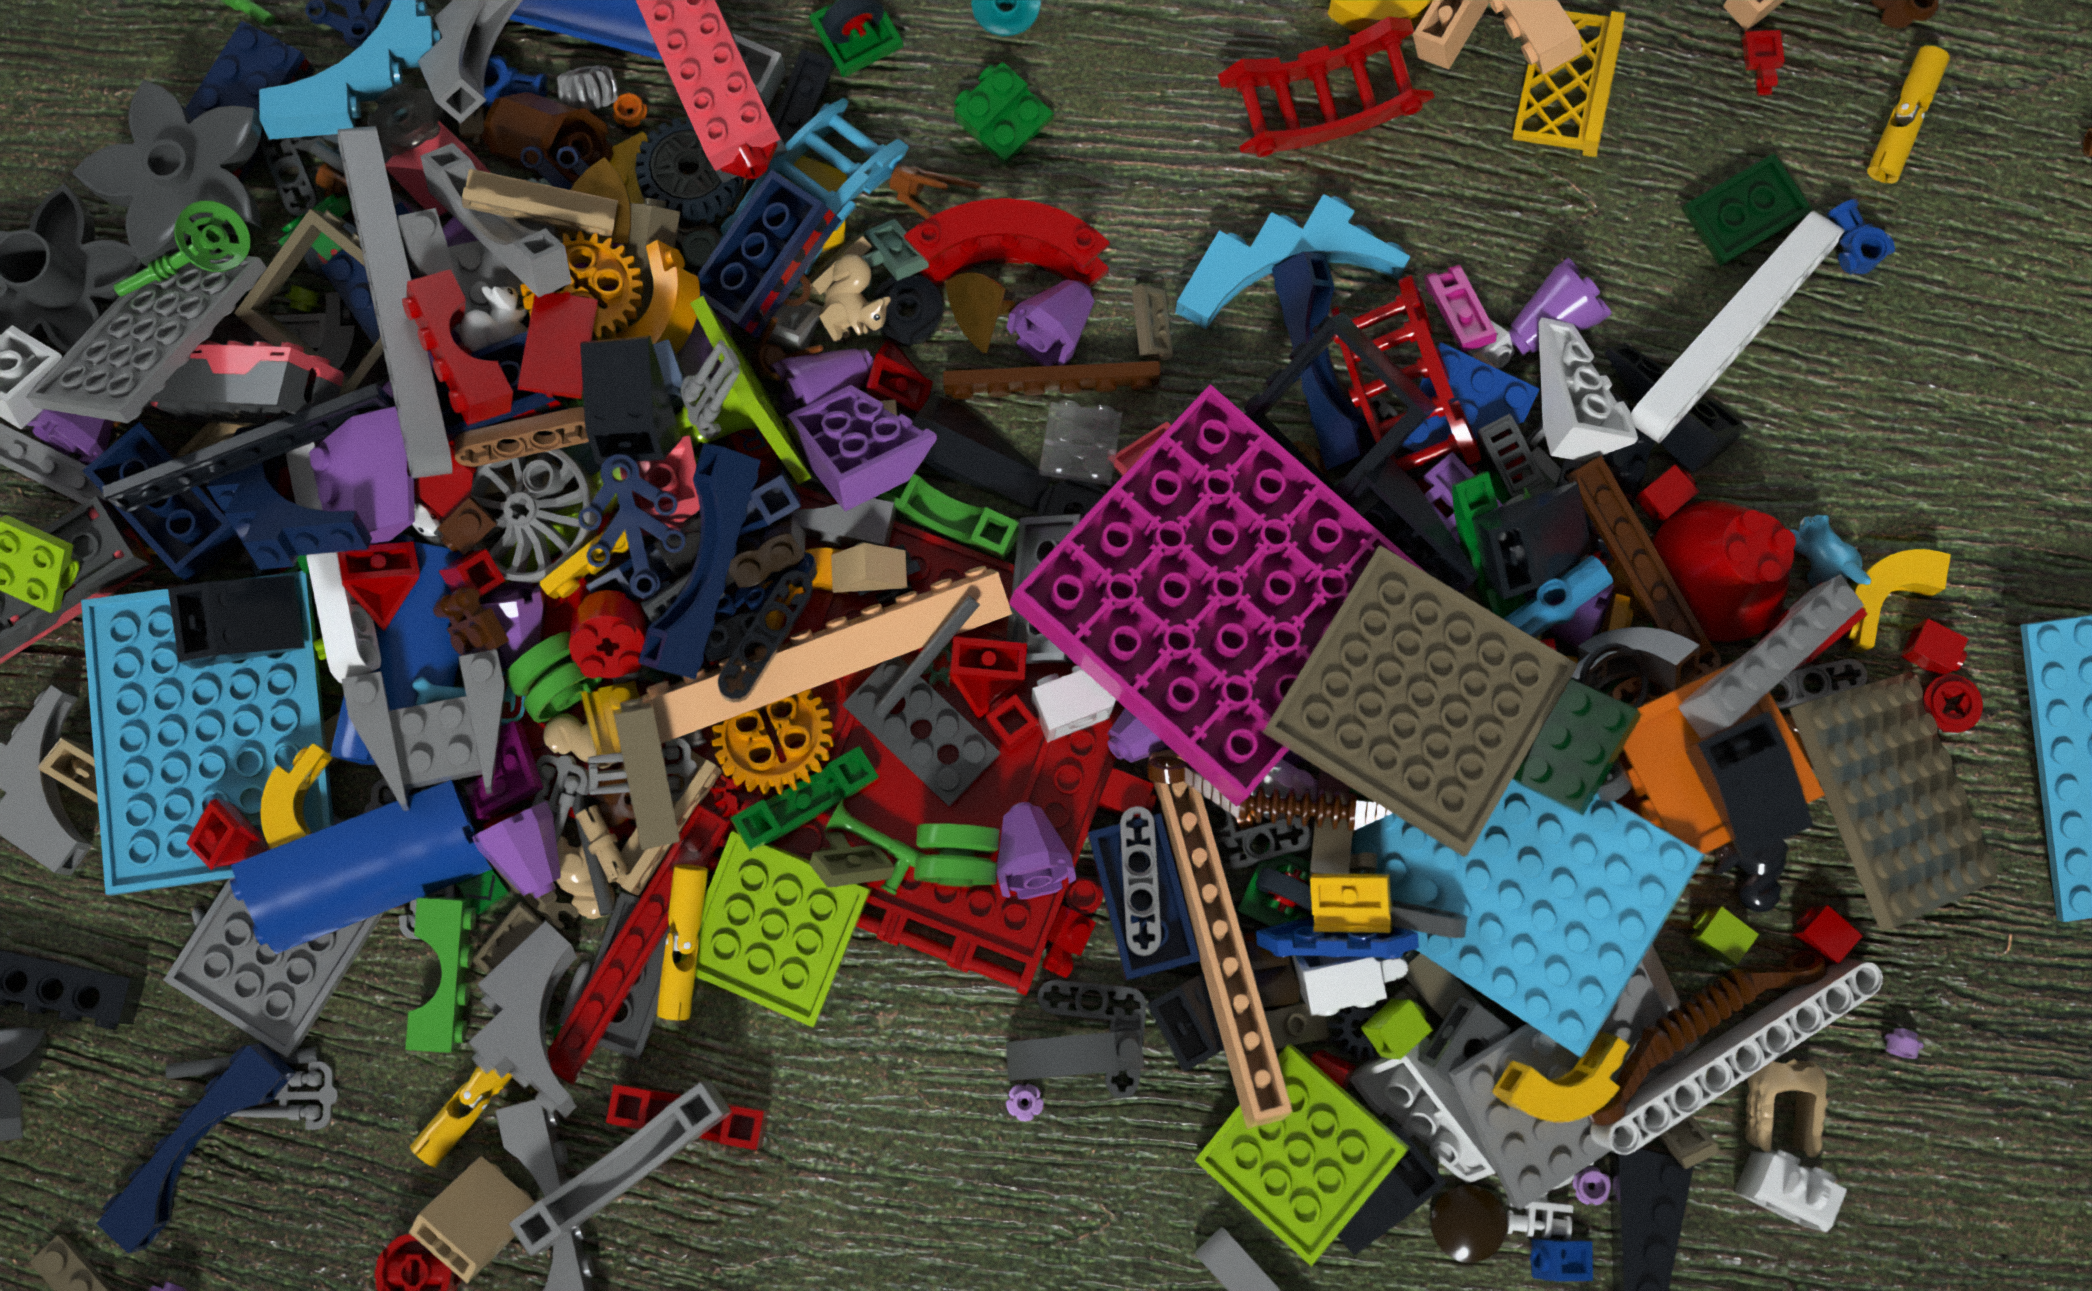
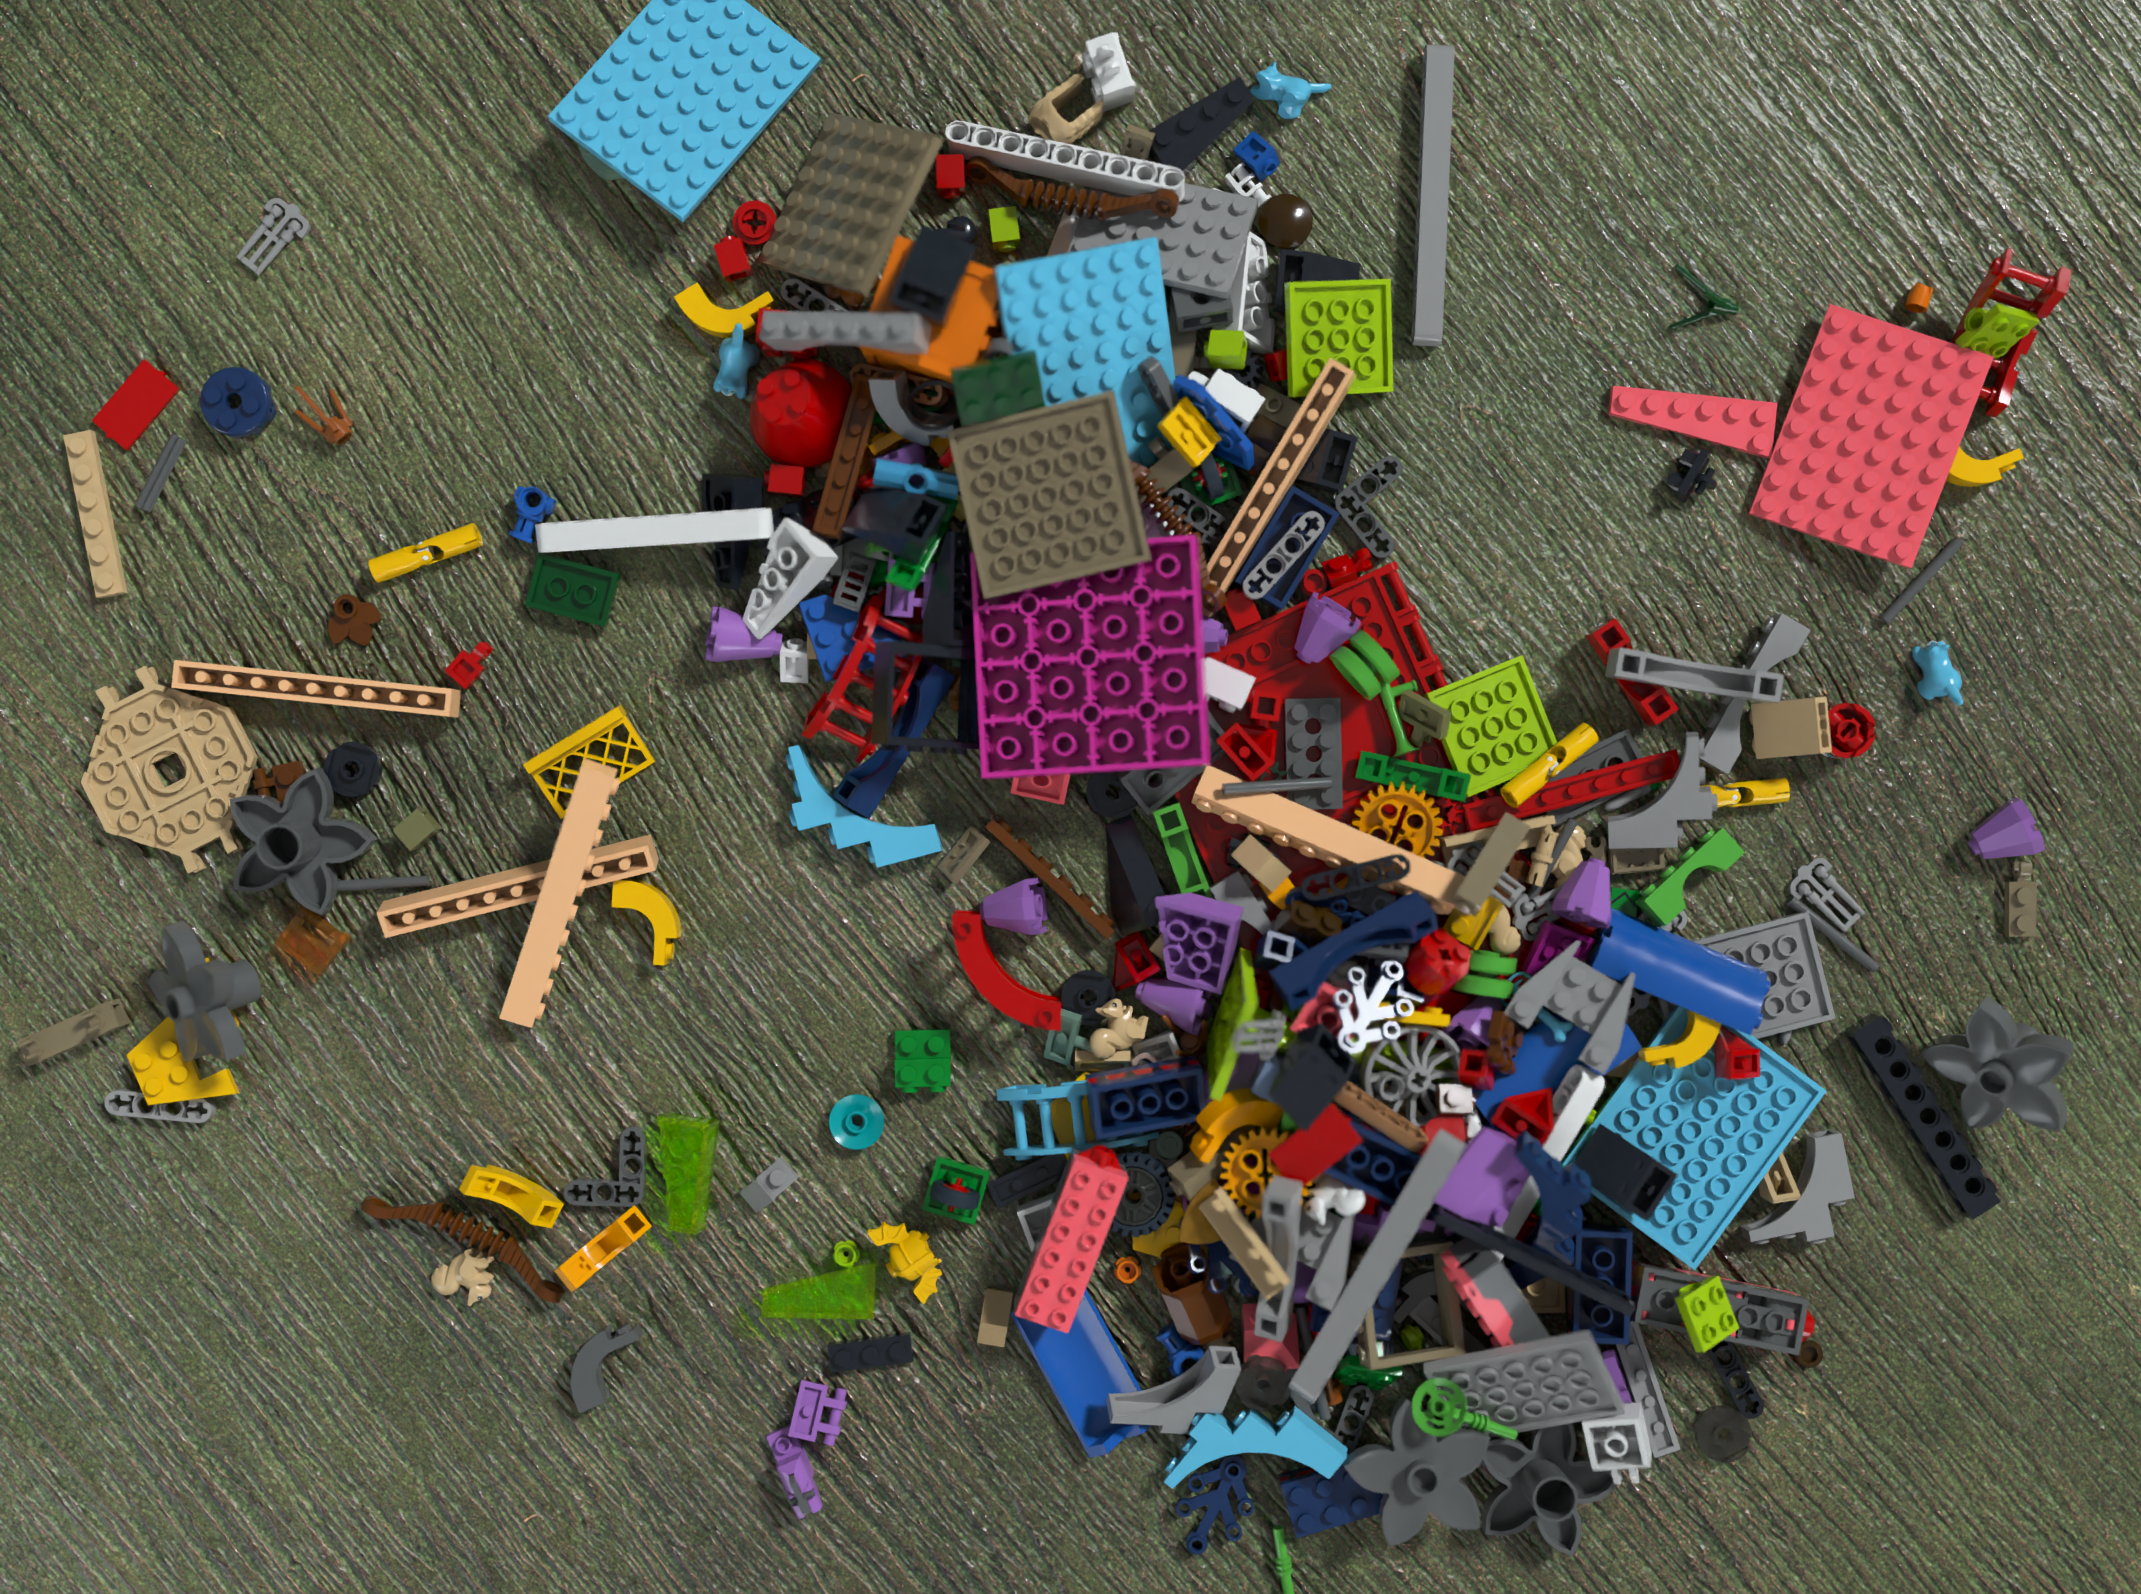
camera: 140 degrees left, 10 degrees up
dark blue arch [96,1043,296,1254] -> none
red arch [402,269,513,425] -> none
light grey gear [557,65,618,111] -> none
dark orange plant [889,163,981,219] -> none
pearl gold shield [945,272,1016,353] -> none
dark grey arch [1006,1030,1144,1080] -> none
lavender plate [1006,1084,1044,1122] -> none
clear plate [1039,400,1122,486] -> none
red fence [1218,16,1435,157] -> none
dark pink plate [1424,265,1497,353] -> none
yellow arch [1491,1031,1630,1122] -> none
lavender plate [1572,1166,1611,1205] -> none
lavender plate [1885,1028,1924,1059] -> none

